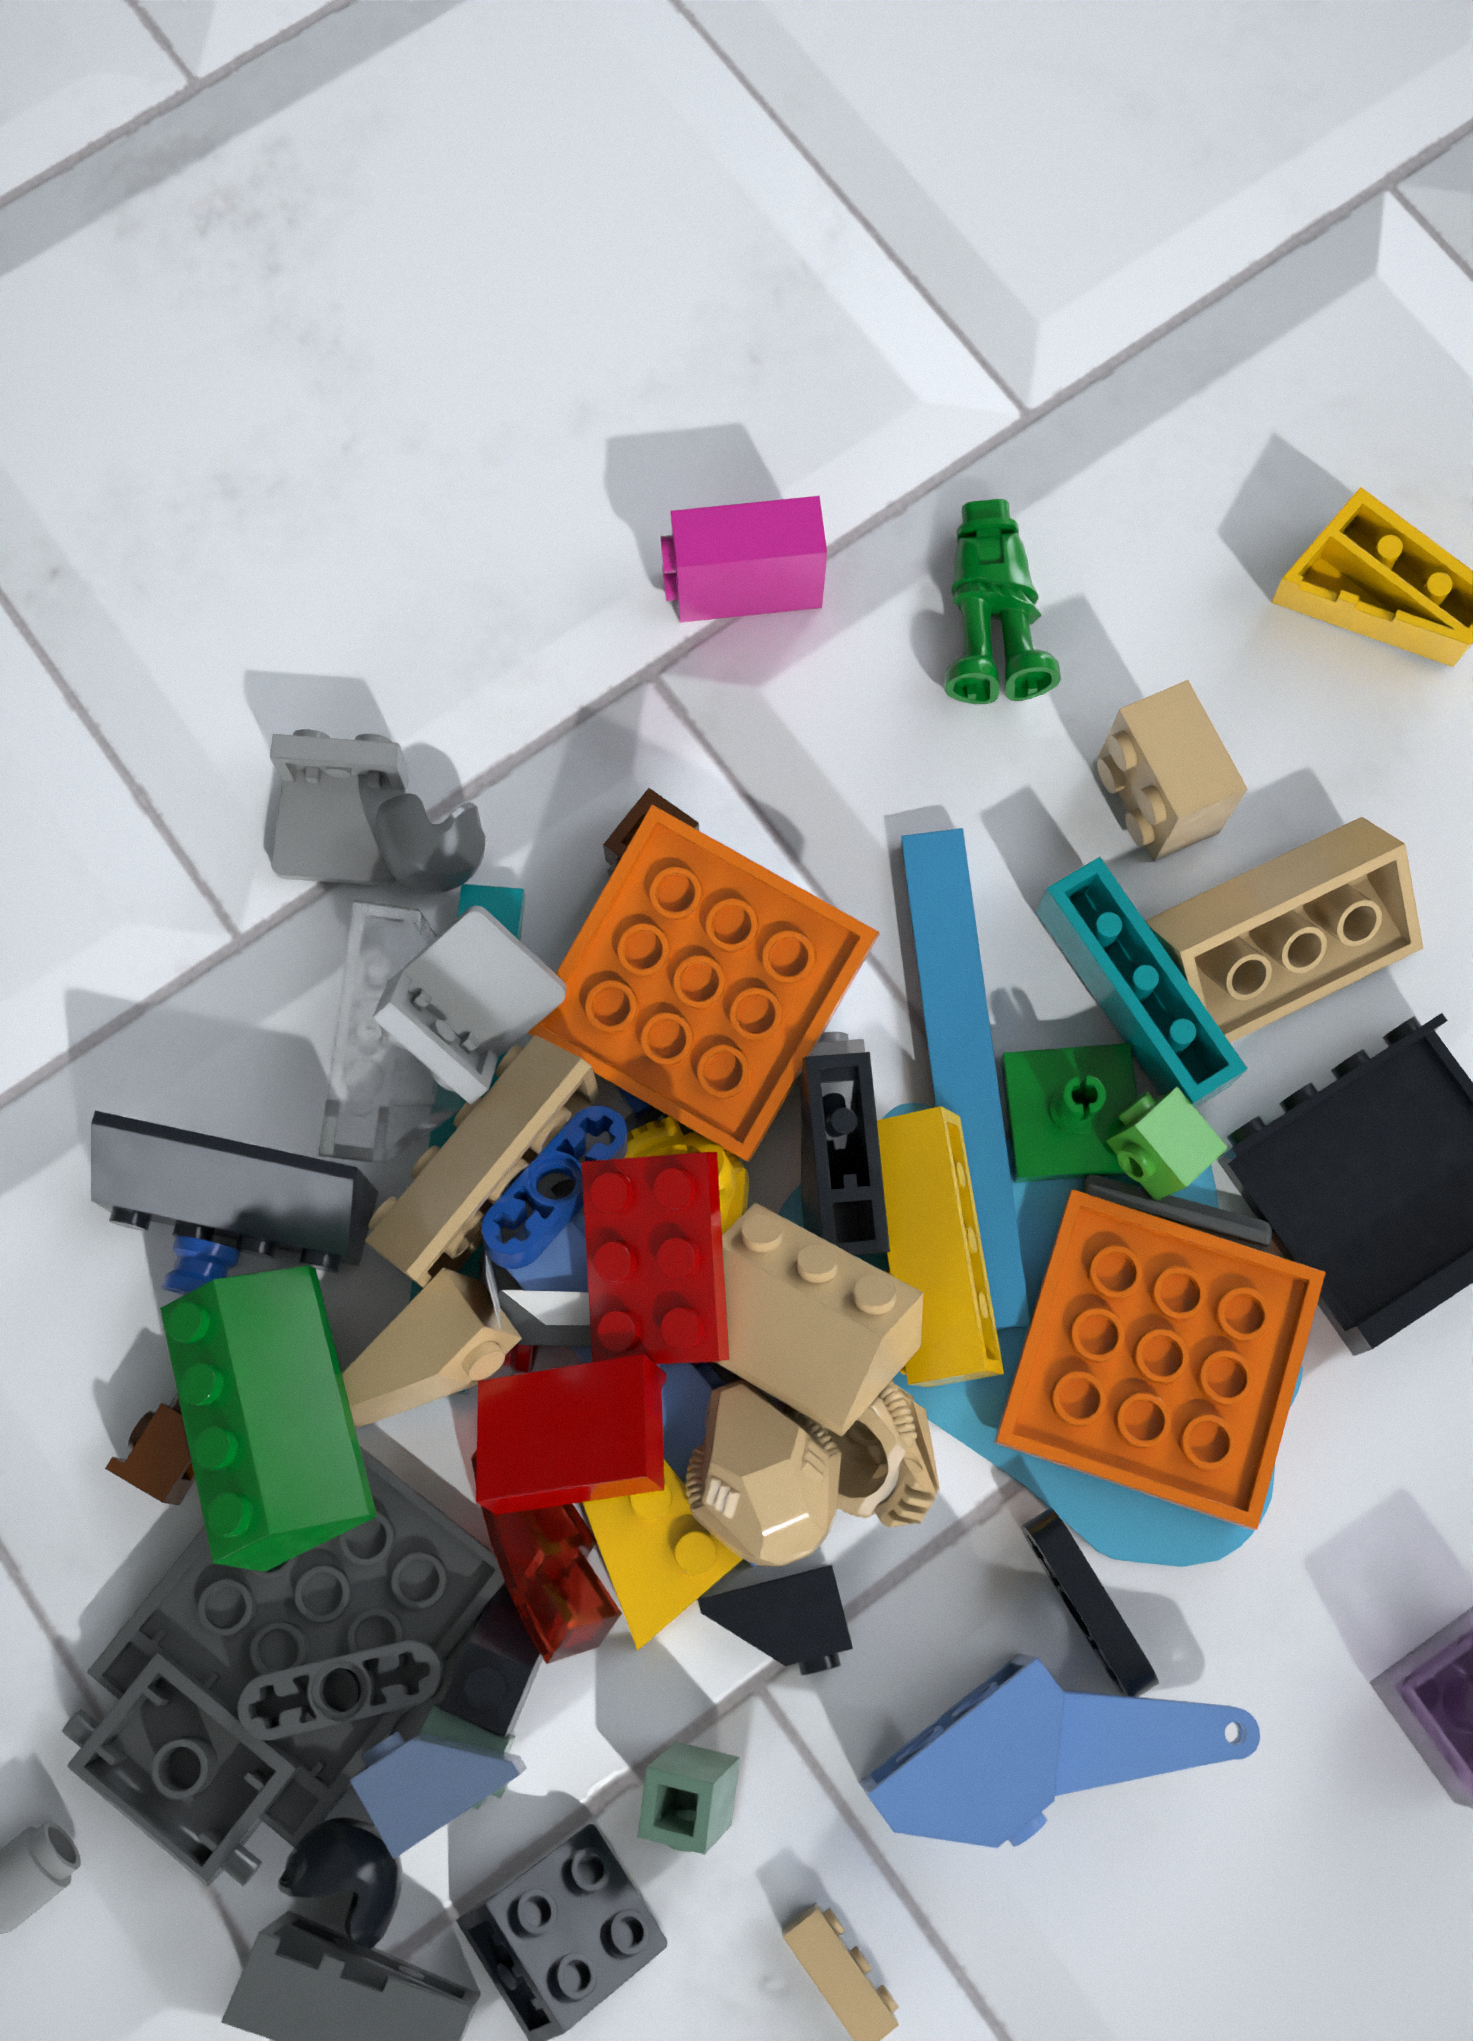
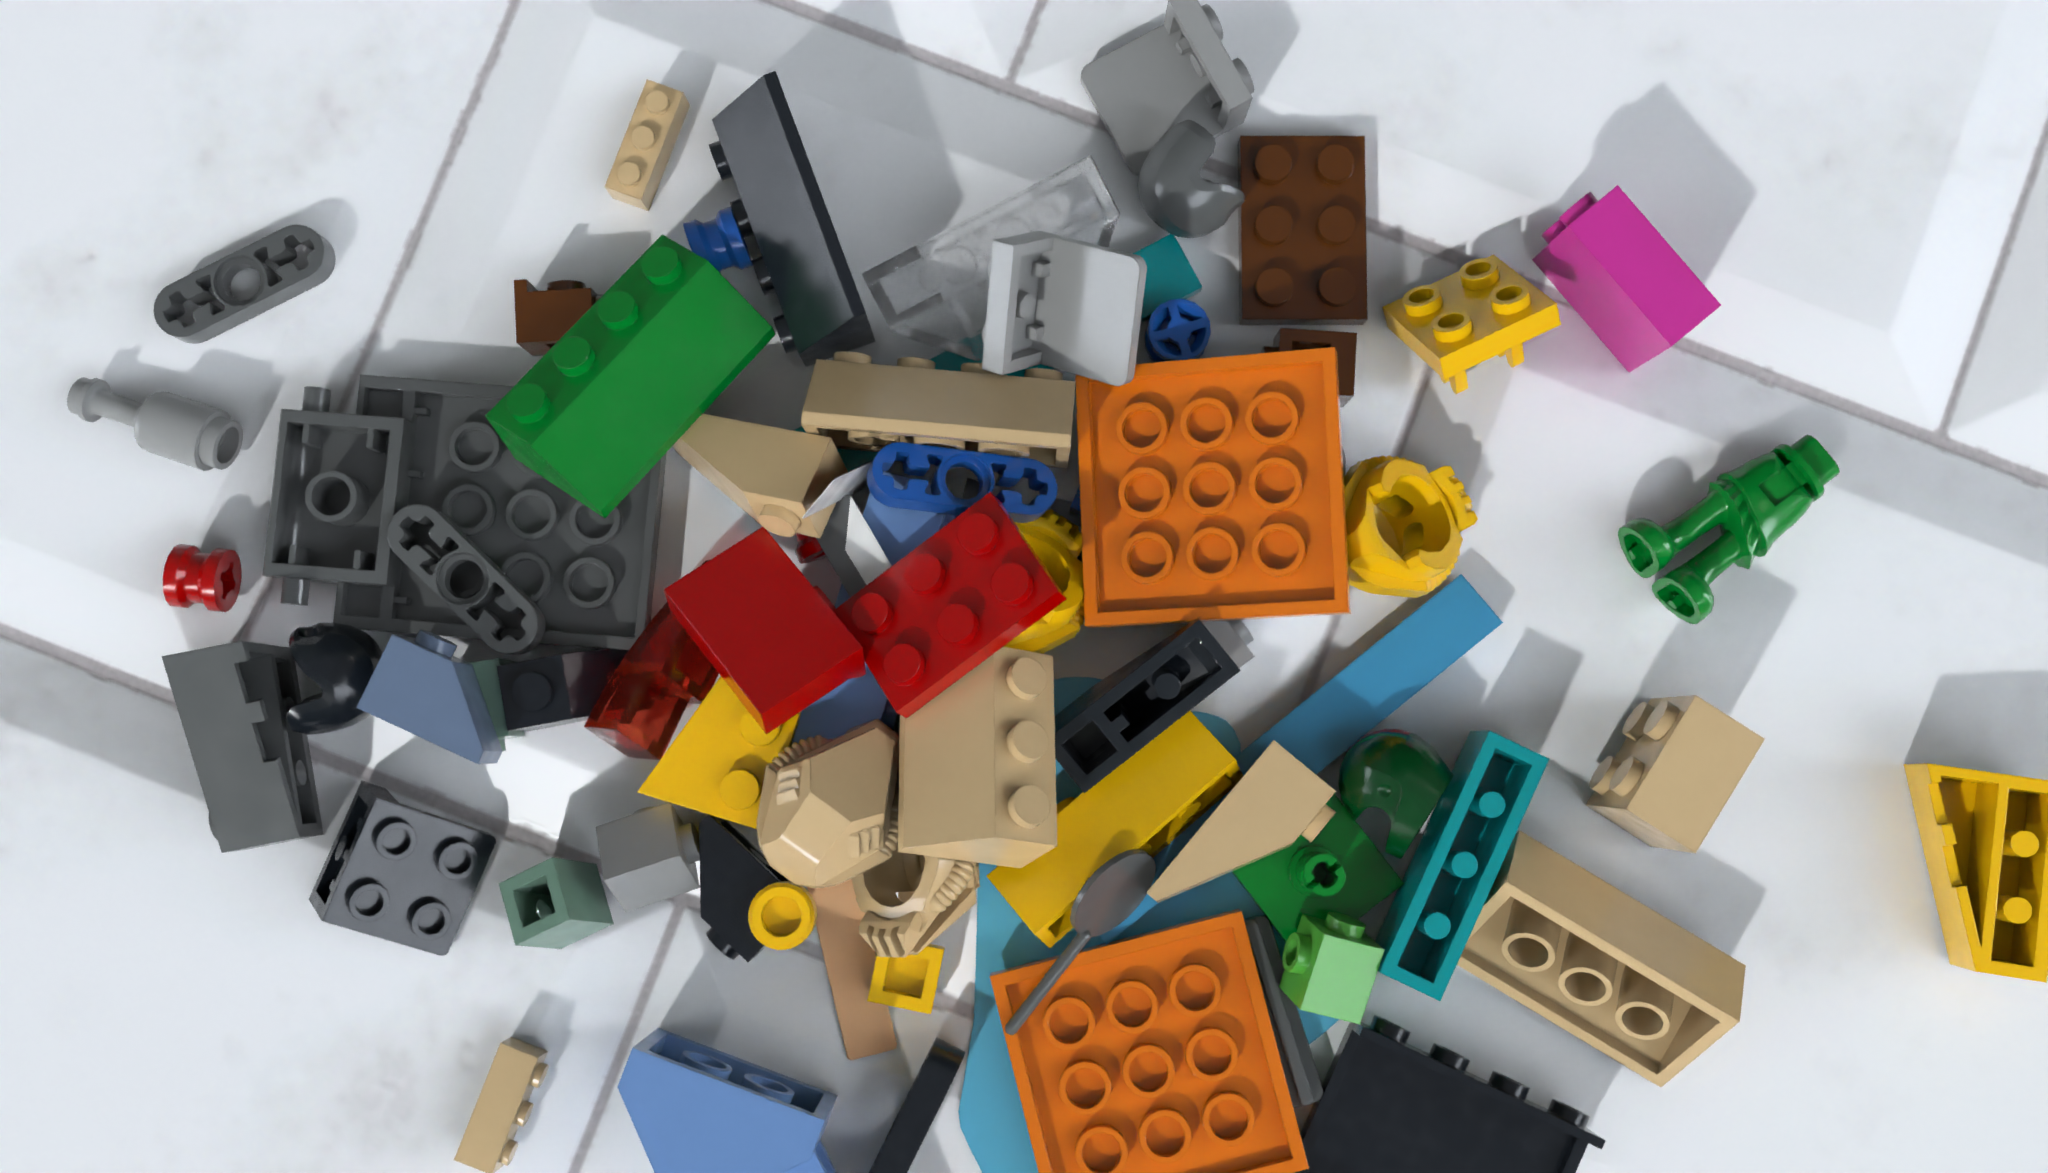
camera: 55 degrees right, 10 degrees up
none -> red wheel [162,544,242,612]
none -> light grey brick [596,802,700,912]
none -> tan piece [604,79,690,211]
none -> yellow tile [748,881,817,950]
none -> light nougat sticker [807,879,897,1060]
none -> yellow plate [867,944,945,1014]
none -> dark grey piece [1005,849,1156,1035]
none -> blue wheel [1144,298,1211,362]
none -> tan slope [1146,740,1336,903]
none -> reddish brown plate [1237,136,1368,325]
none -> dark green helmet [1338,729,1454,859]
none -> yellow helmet [1344,455,1478,598]
none -> yellow plate [1382,254,1561,394]

